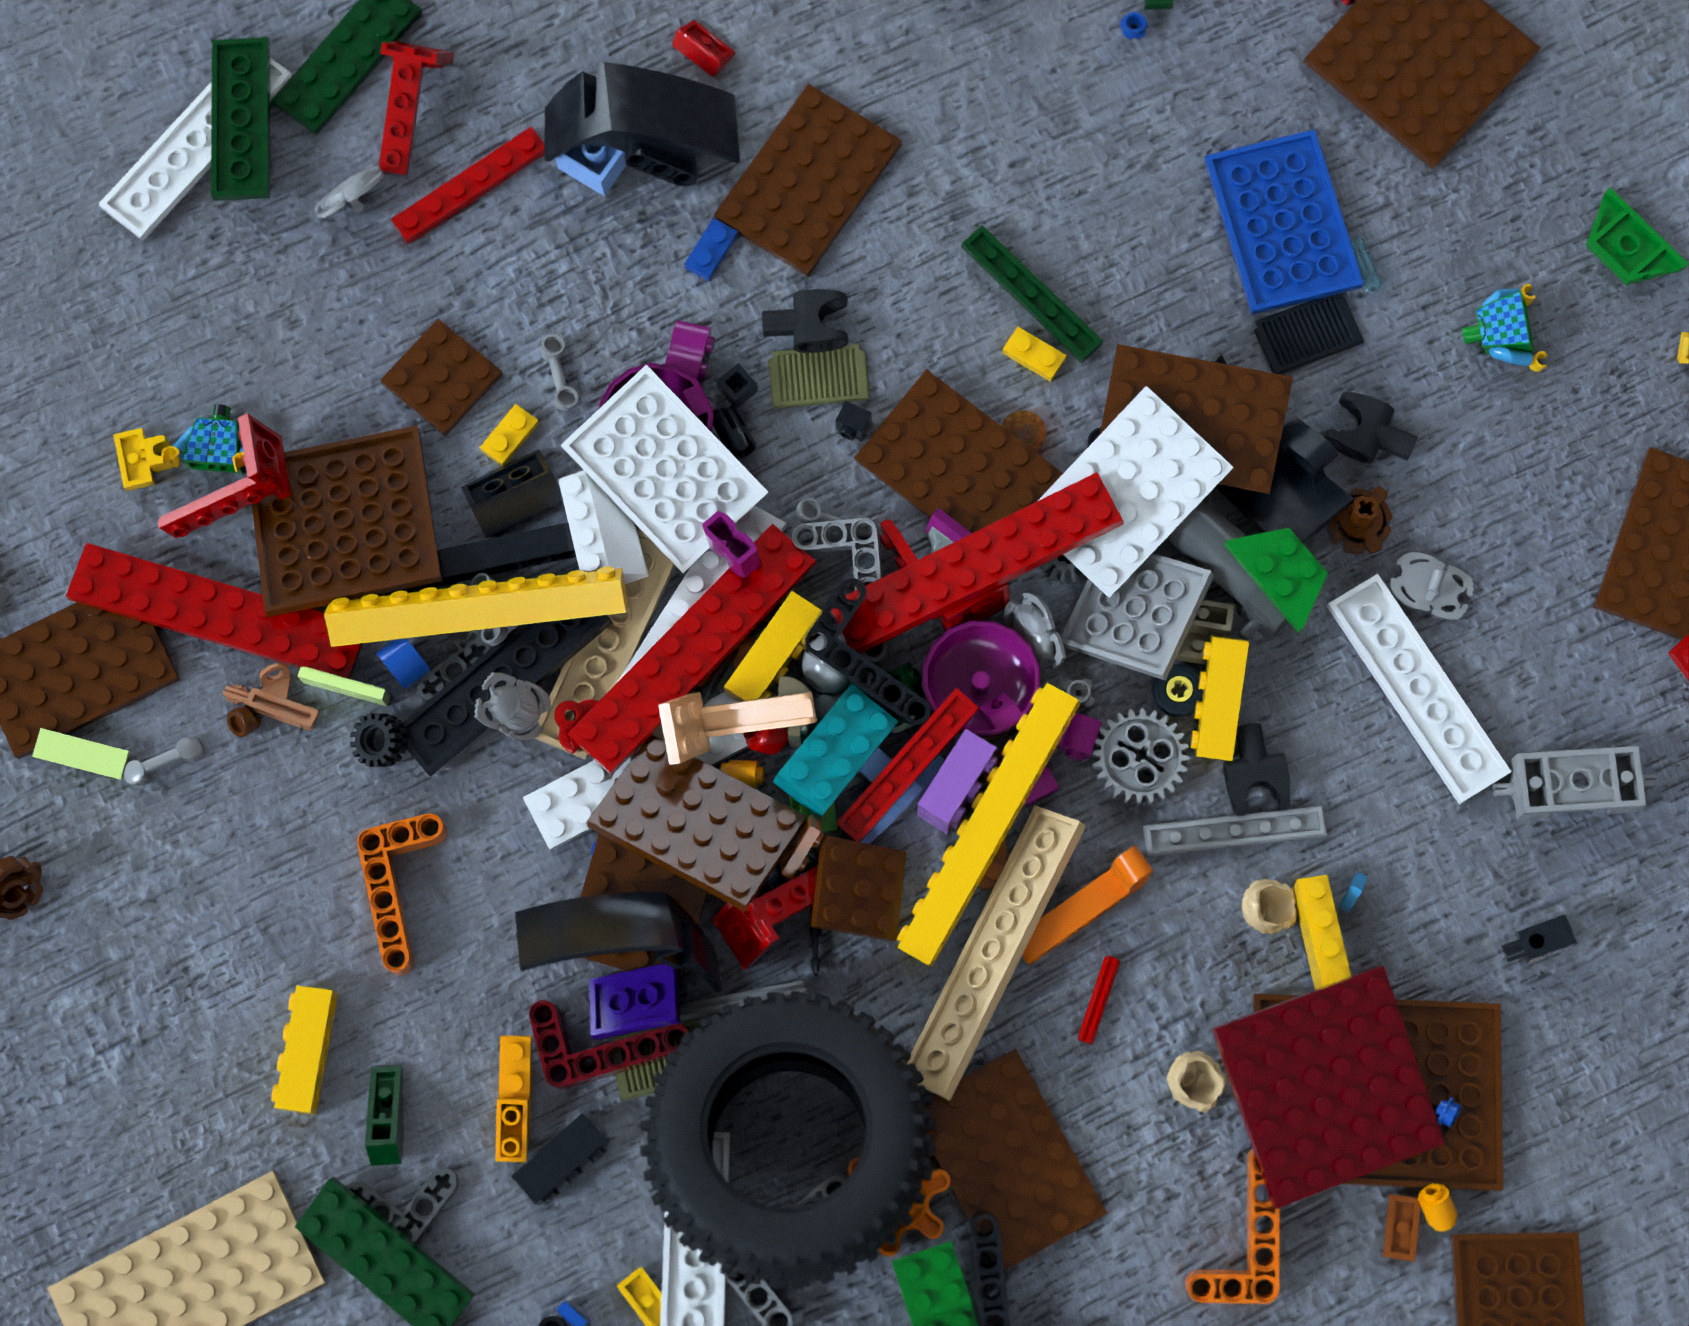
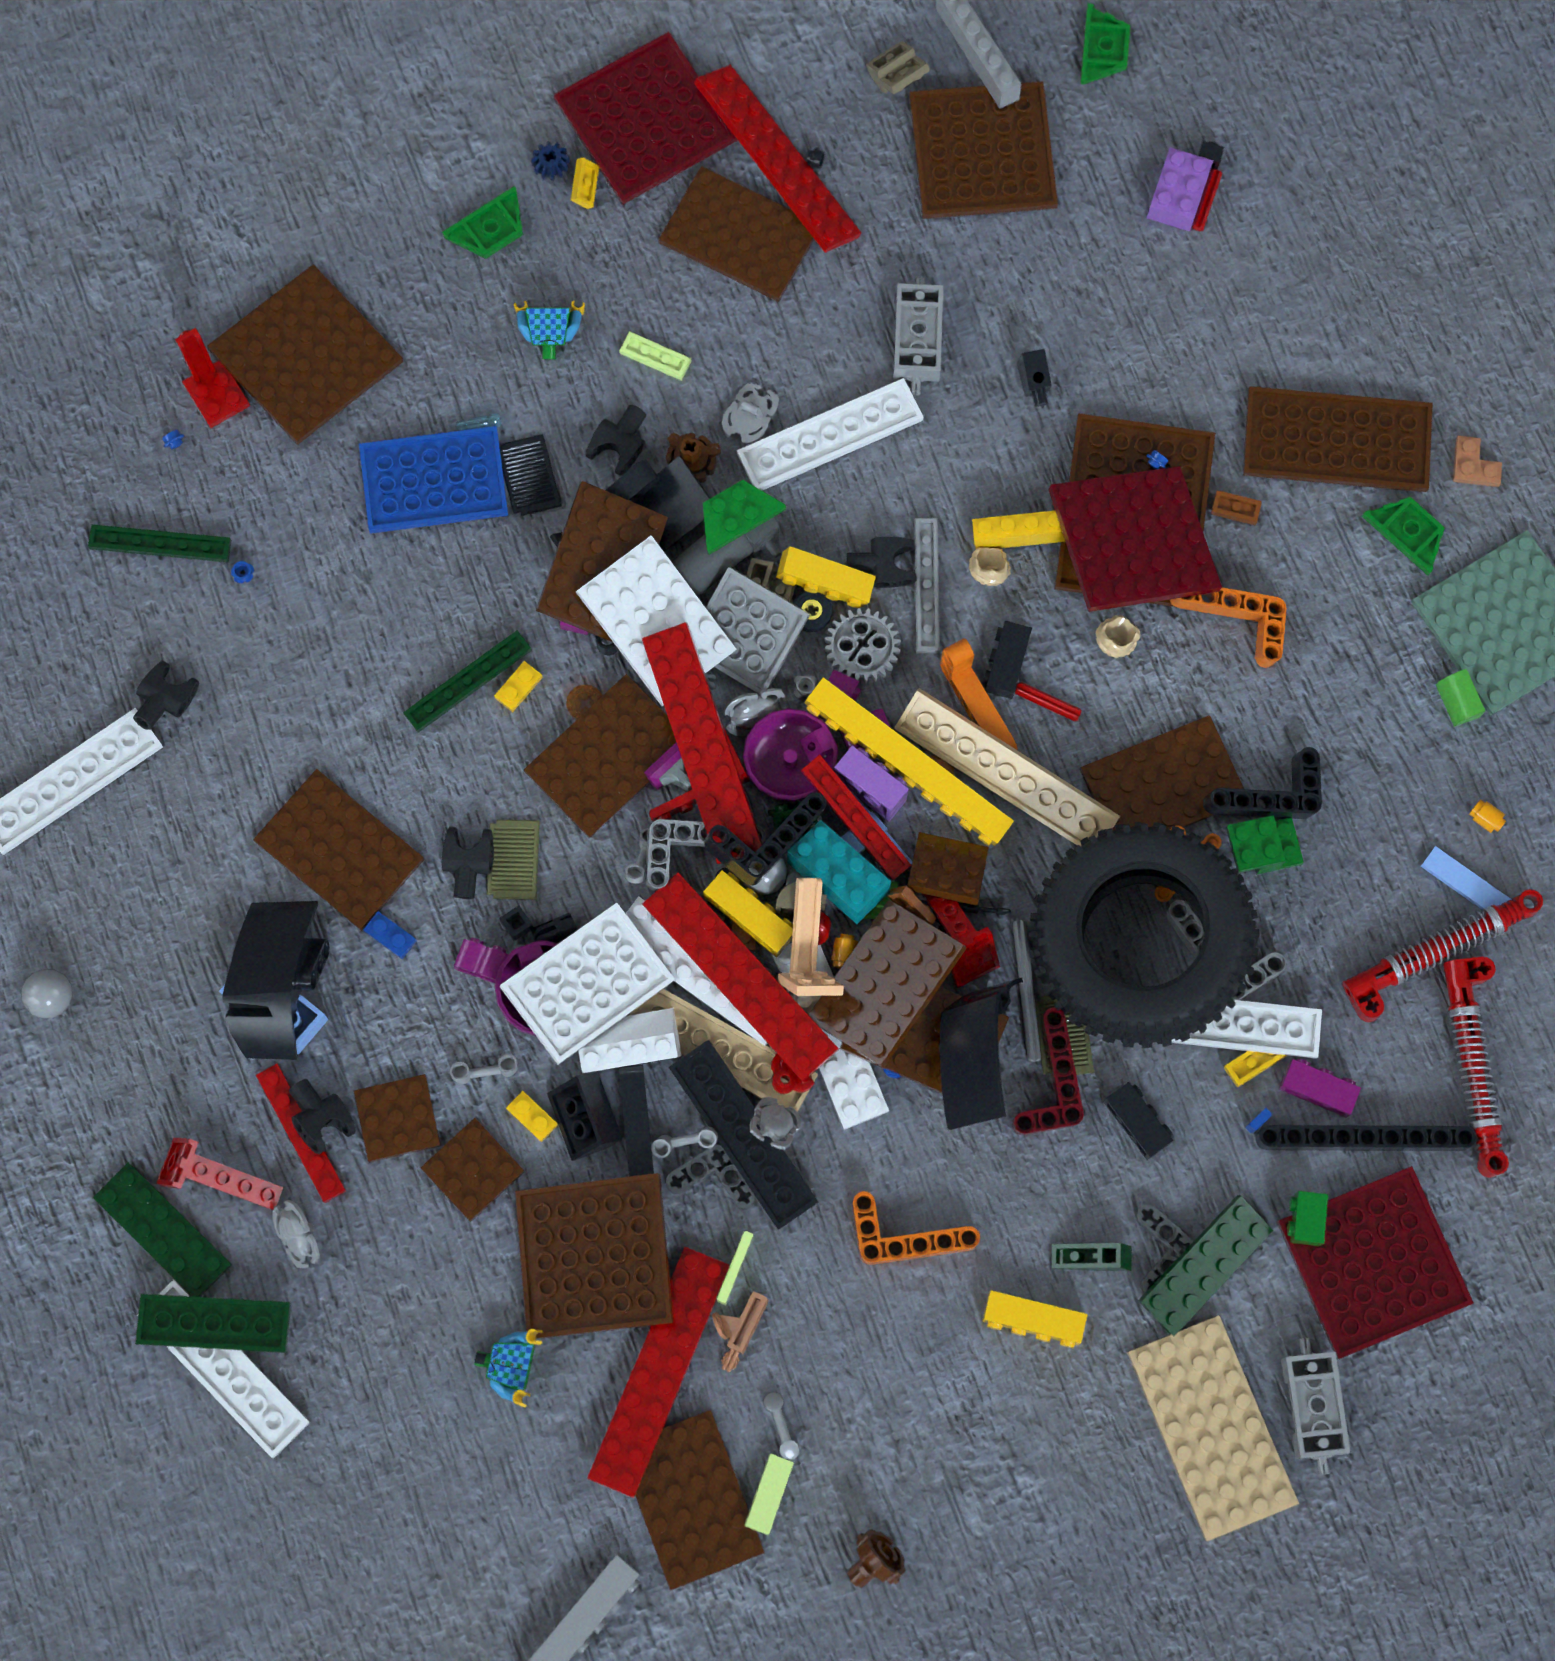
camera: 90 degrees left, 0 degrees up
yellow plate [113,428,174,491] -> none
red bracket [158,413,291,538] -> none
reddish brown tile [227,706,261,738] -> none
yellow brick [324,566,628,647] -> none
black tyre [350,713,408,767] -> none
blue piece [376,638,431,690] -> none
light orange slope [495,1035,533,1162] -> none
dark purple plate [589,964,681,1040] -> none
red slope [672,20,736,77] -> none
magenta brick [702,511,761,578] -> none
black plate [835,401,872,442] -> none
dark azure tile [1339,872,1368,913] -> none
light orange brick [1418,1184,1457,1231] -> none
none -> black connector [289,1079,356,1154]
none -> reddish brown plate [354,1074,441,1163]
none -> yellowish green tile [619,331,691,381]
none -> black brick [983,620,1032,699]

